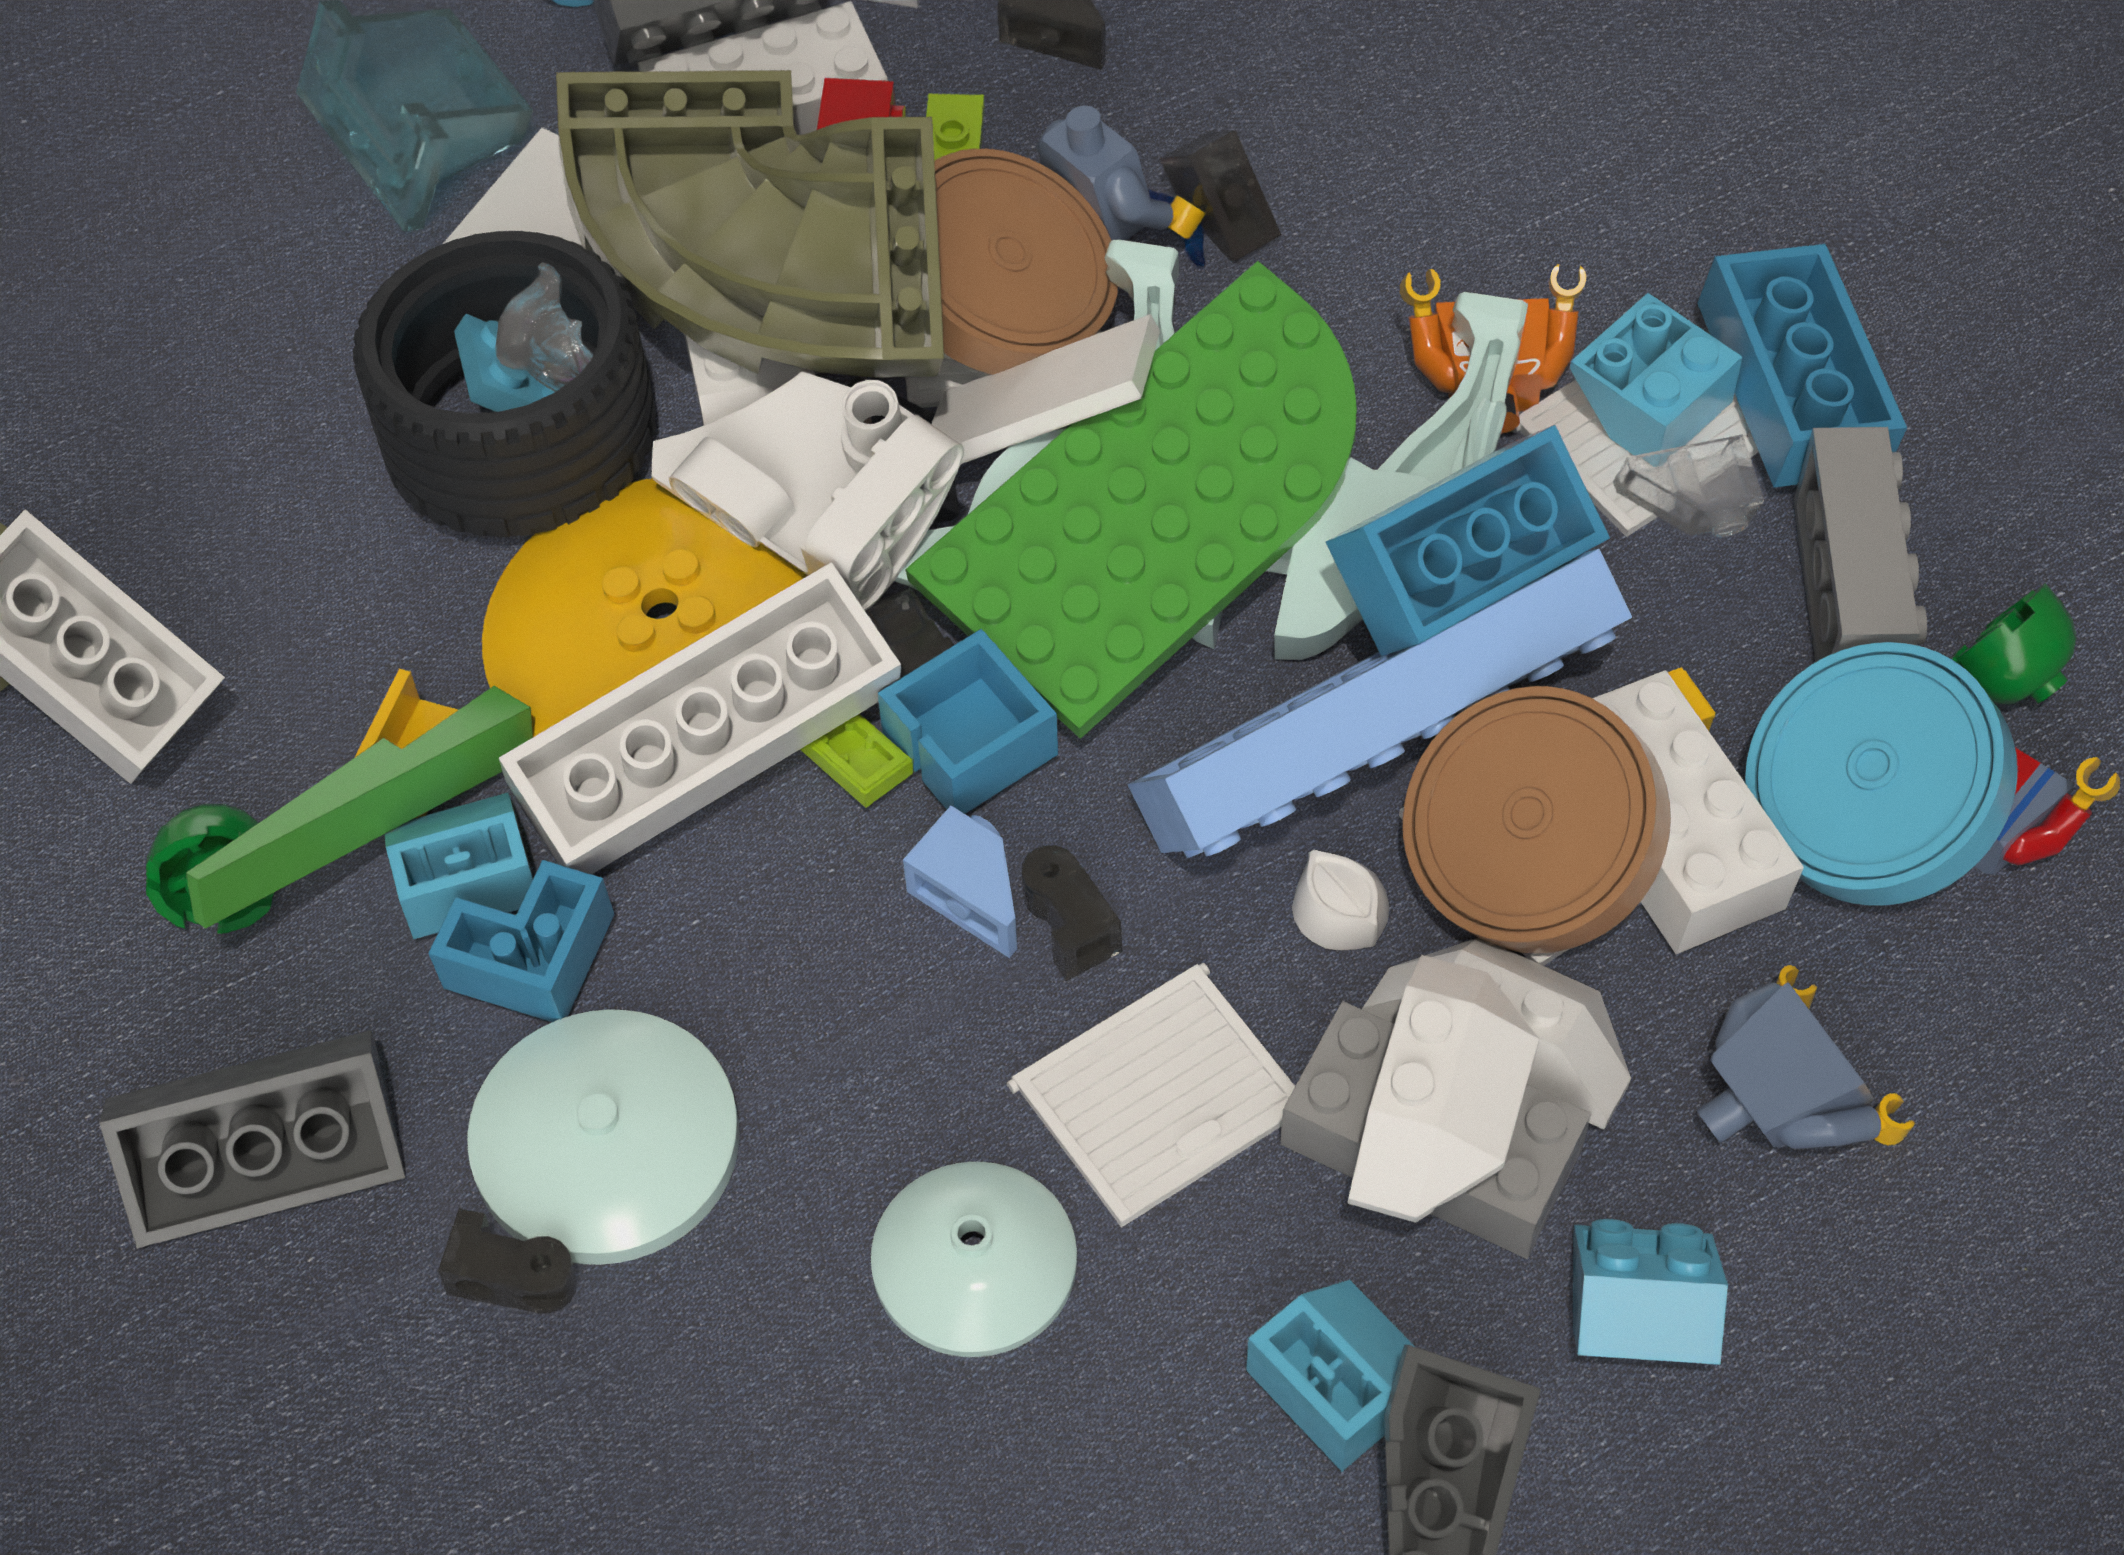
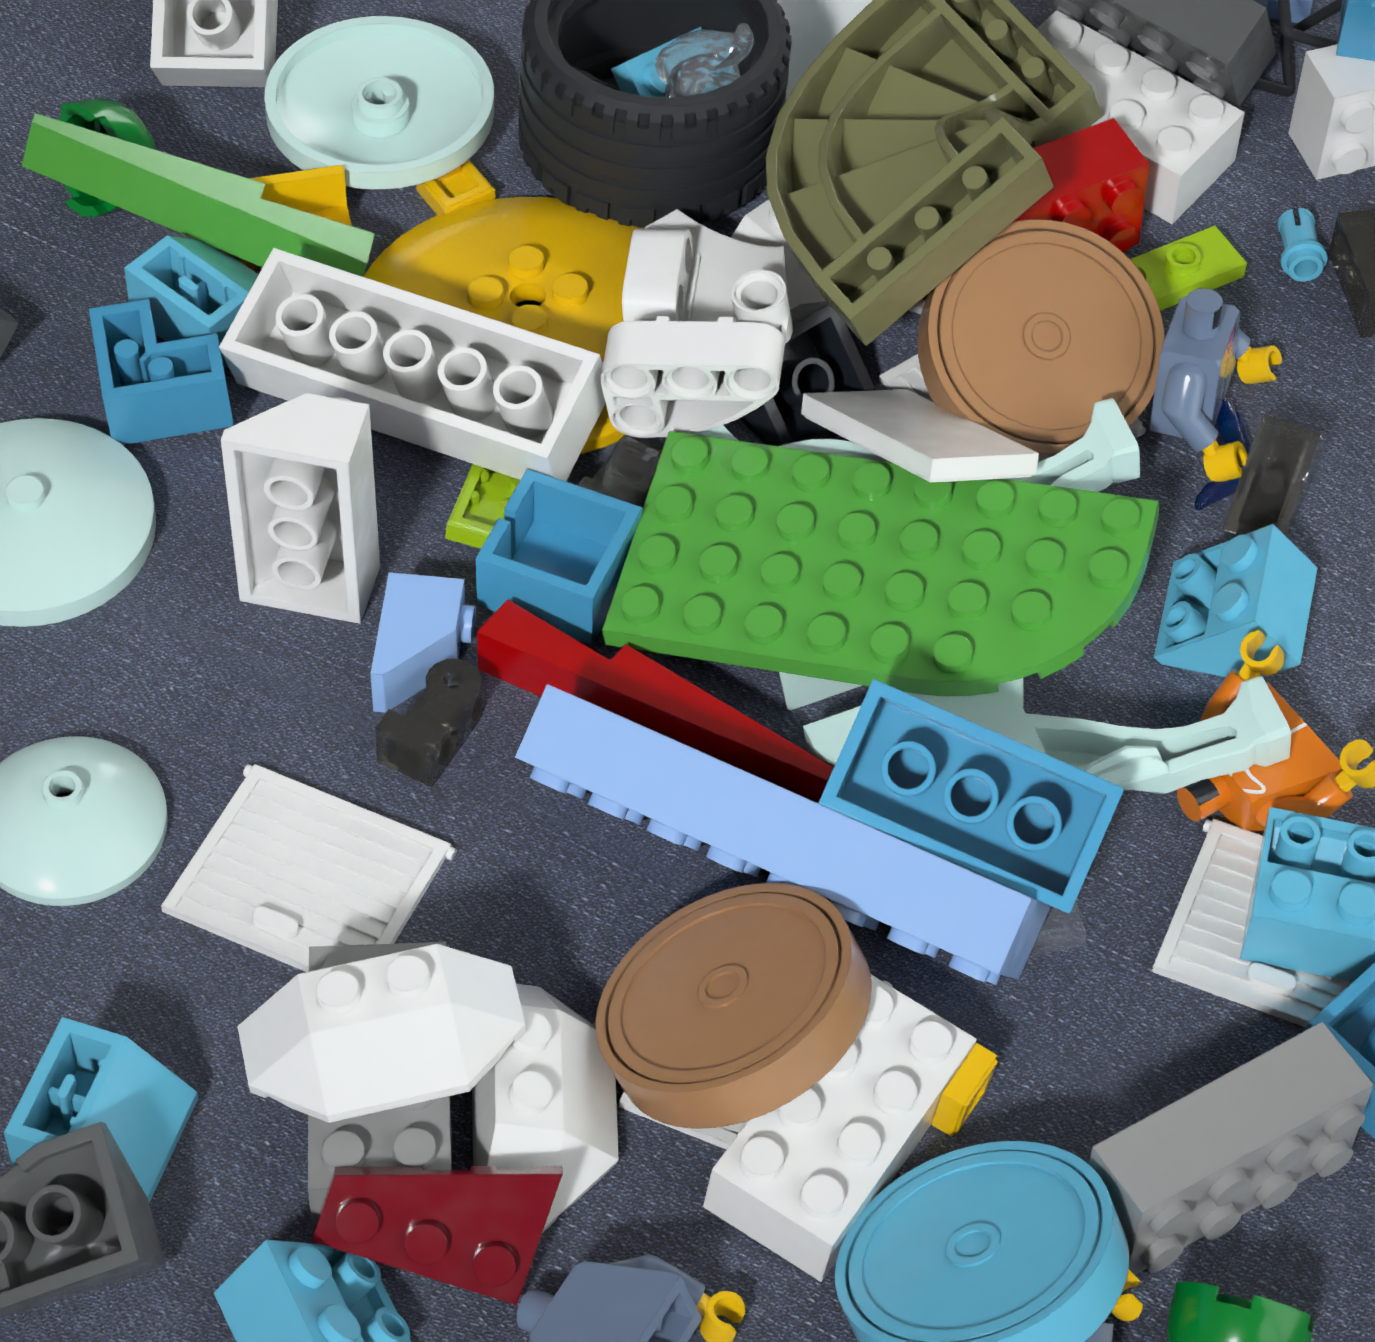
camera: 55 degrees right, 5 degrees down
white hat [1292,850,1390,950] -> none
clear slope [1613,434,1764,537] -> none
none -> white slope [221,393,380,624]
none -> light aqua dish [264,16,494,189]
none -> dark red wing [312,1166,563,1305]
none -> yellow tile [416,159,495,215]
none -> red slope [477,600,834,803]
none -> medium azure slope [1154,524,1318,677]
none -> medium azure pin [1277,208,1328,282]

